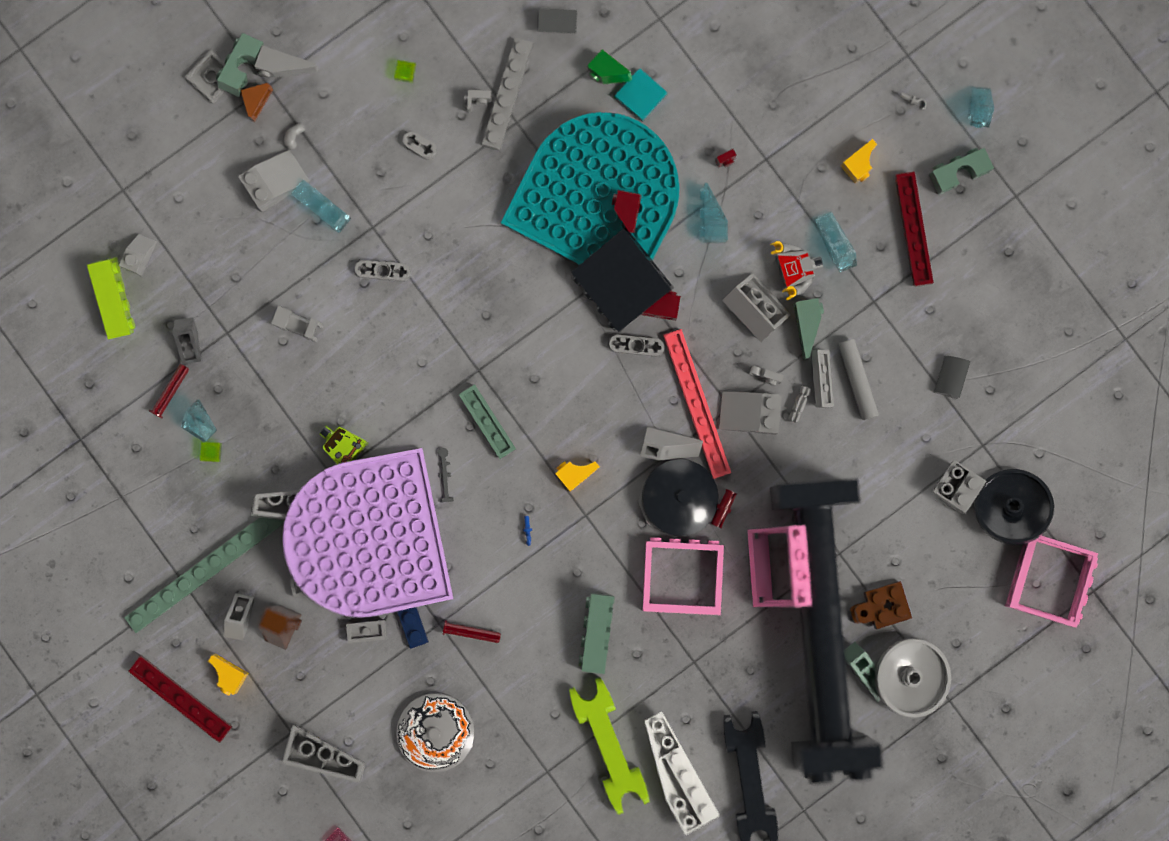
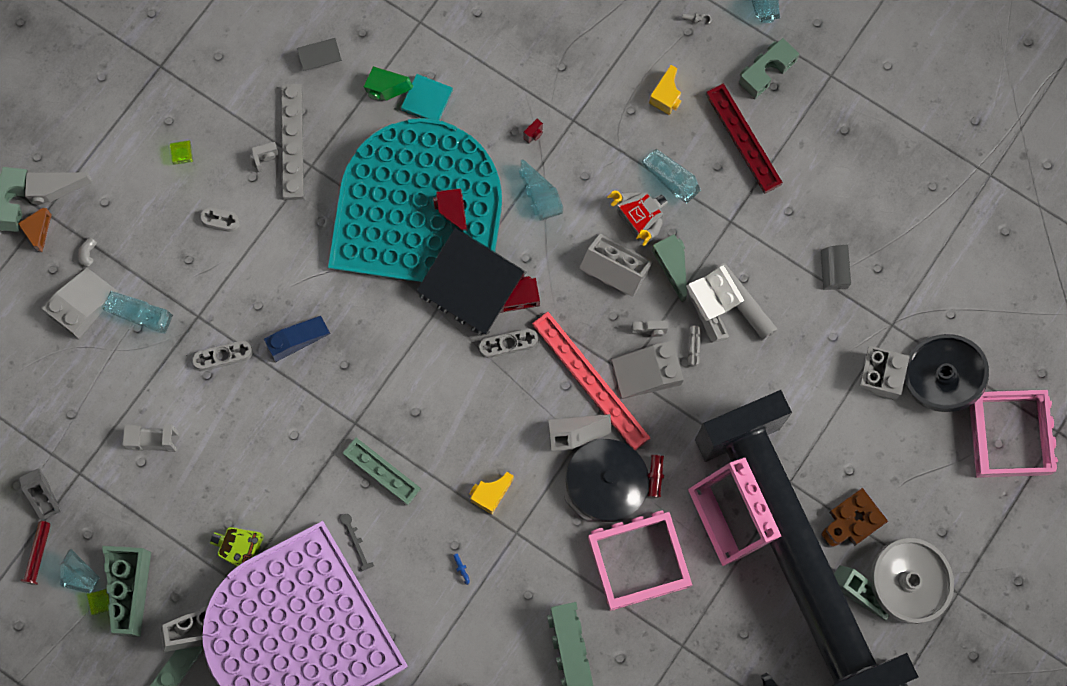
camera: 20 degrees left, 10 degrees down
none -> sand green wedge [102,546,151,637]
none -> dark blue slope [264,316,331,362]
none -> white bracket [686,266,744,321]

